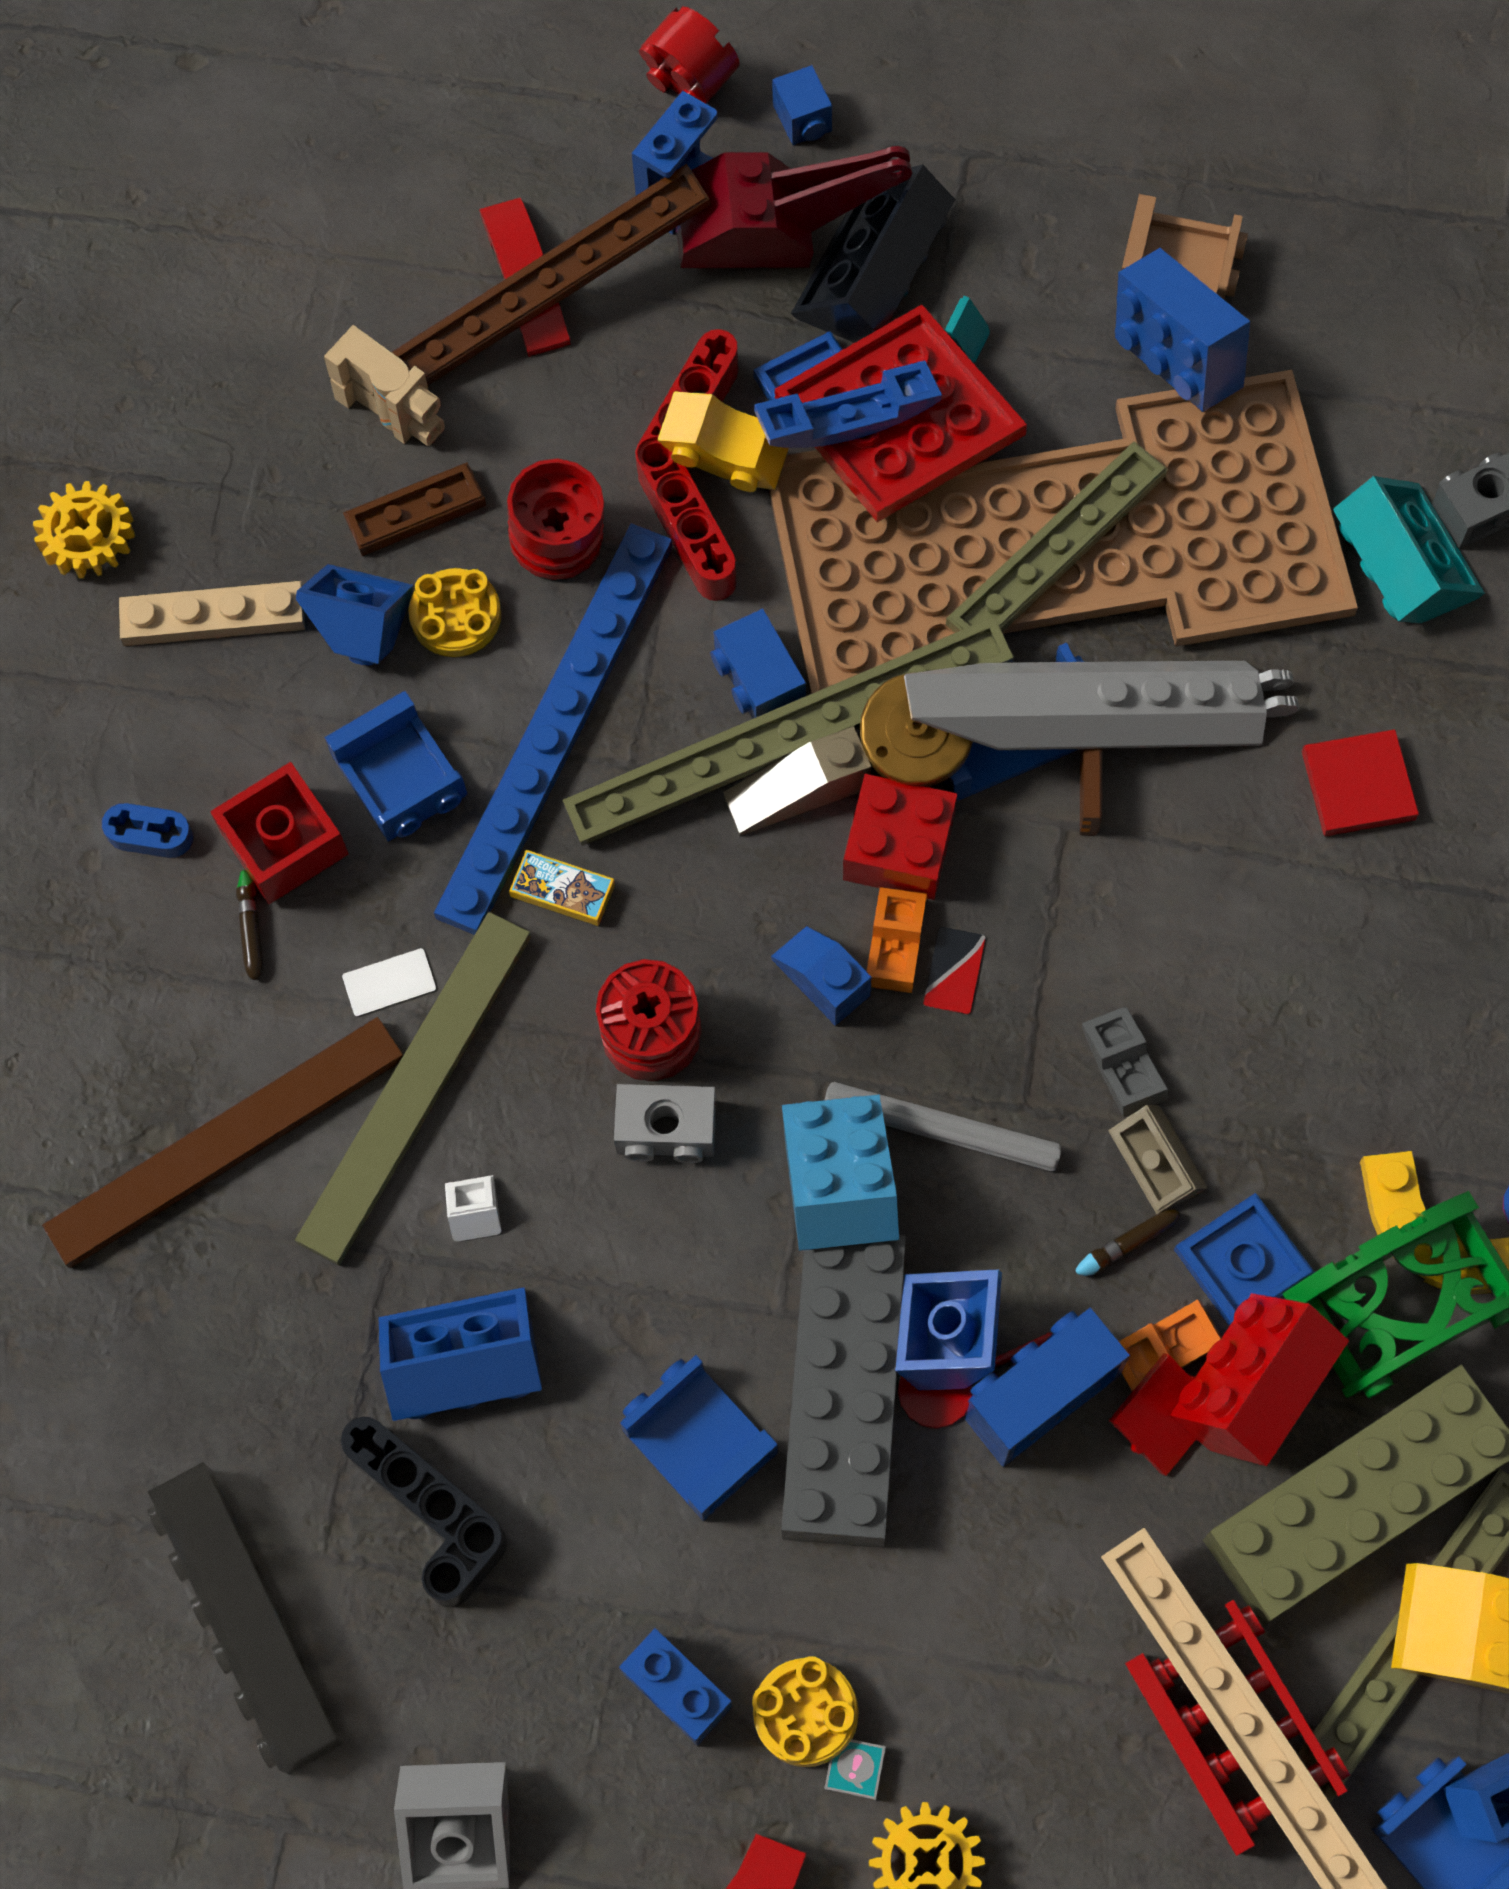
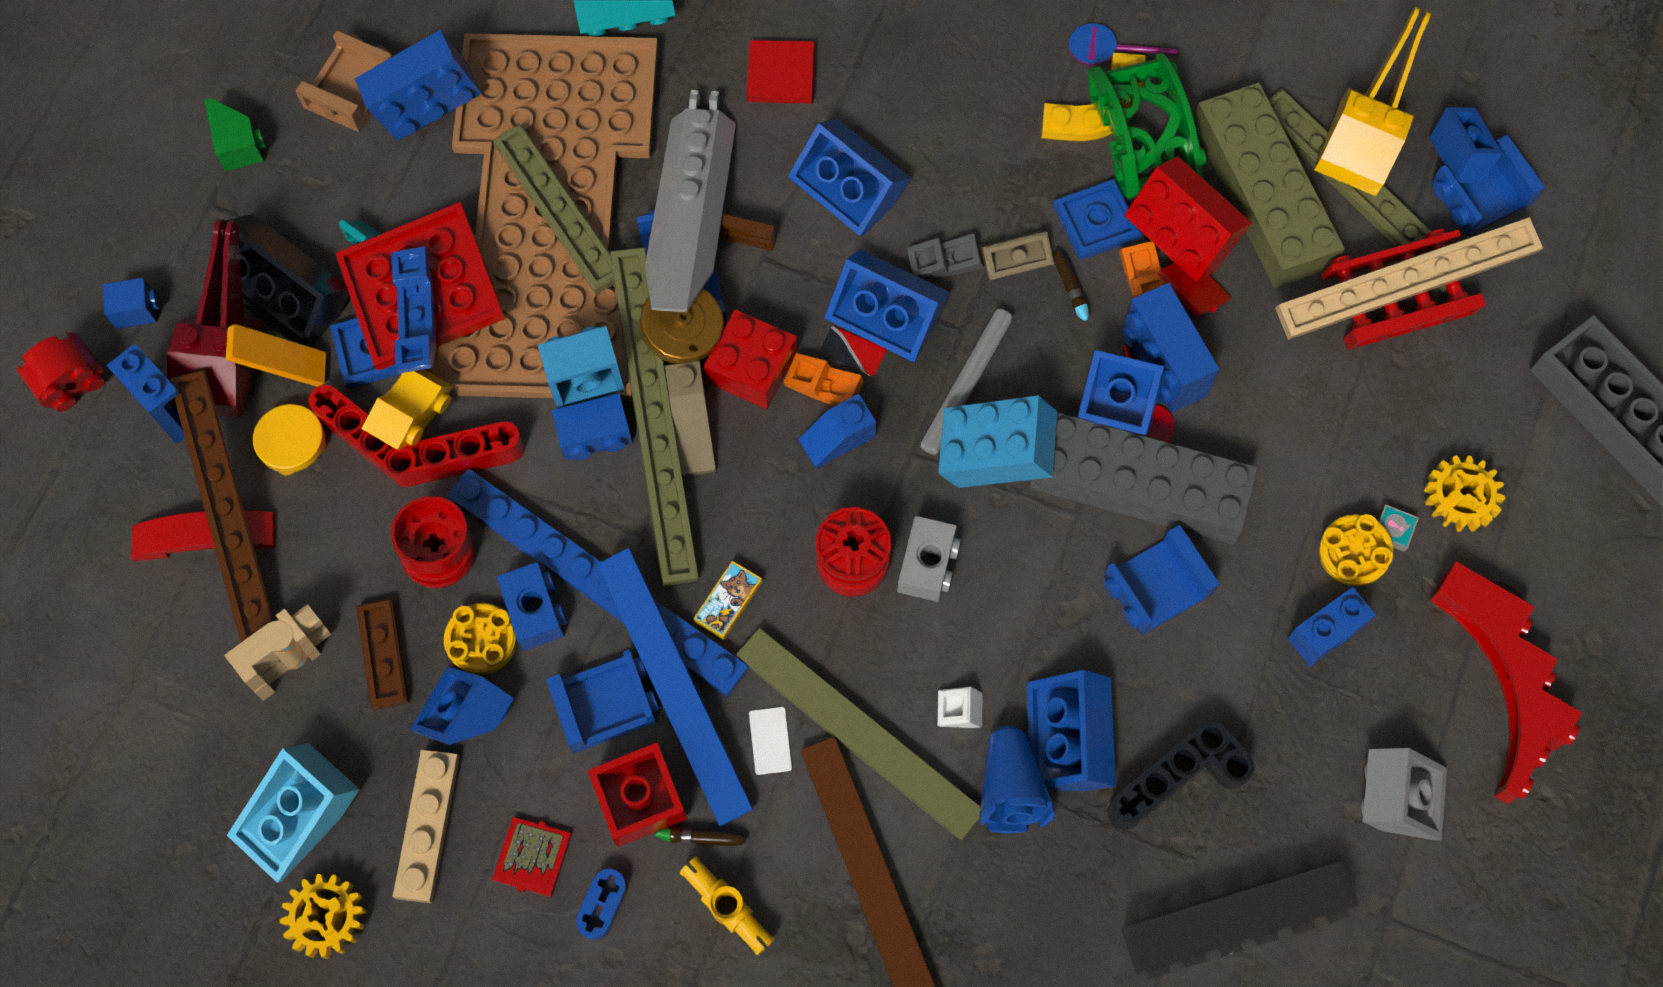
camera: 80 degrees left, 0 degrees up
none -> green slope [204,98,266,171]
none -> light orange tile [226,324,326,387]
none -> medium azure slope [227,743,360,883]
none -> yellow tile [253,404,327,476]
none -> piece [492,817,572,897]
none -> blue brick [496,562,567,651]
none -> dark azure brick [538,326,625,409]
none -> blue tile [597,548,755,826]
none -> yellow pin [680,856,775,956]
none -> blue slope [788,119,911,236]
none -> blue slope [824,249,950,362]
none -> blue cone [979,725,1055,834]

